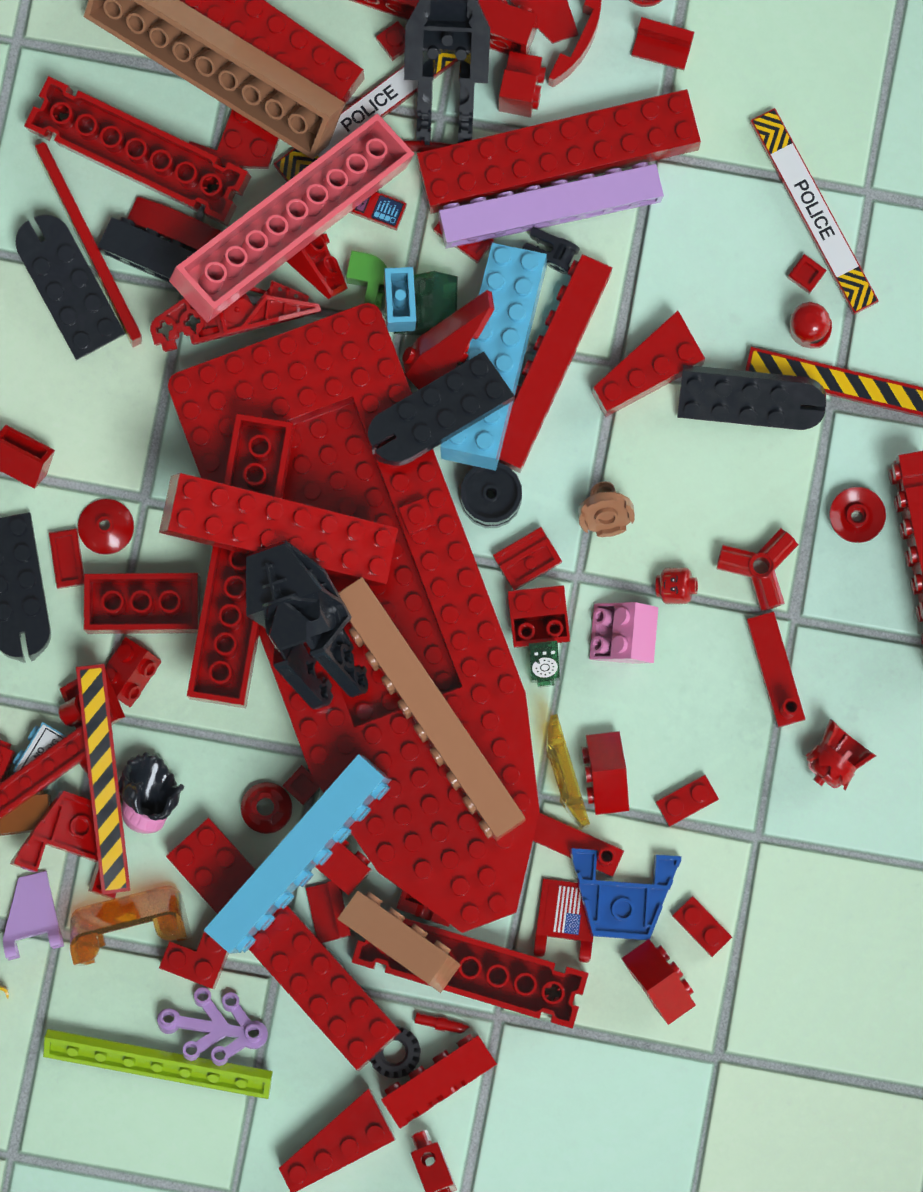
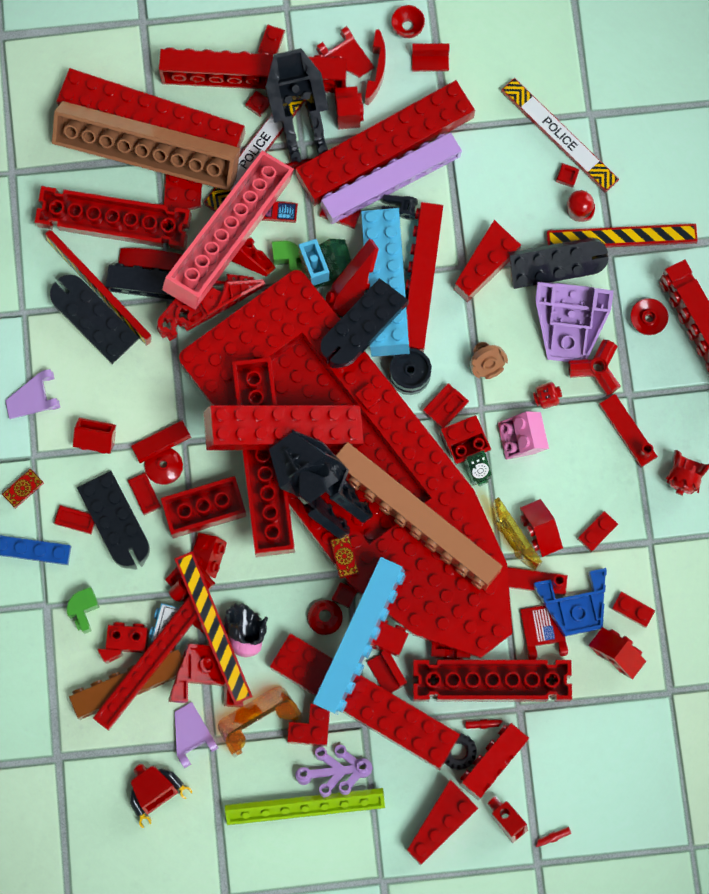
camera: 20 degrees left, 5 degrees down
nougat wedge [338,891,460,993] -> none
none -> red tile [131,420,191,463]
none -> tile [330,535,359,579]
none -> lavender wedge [535,282,614,362]

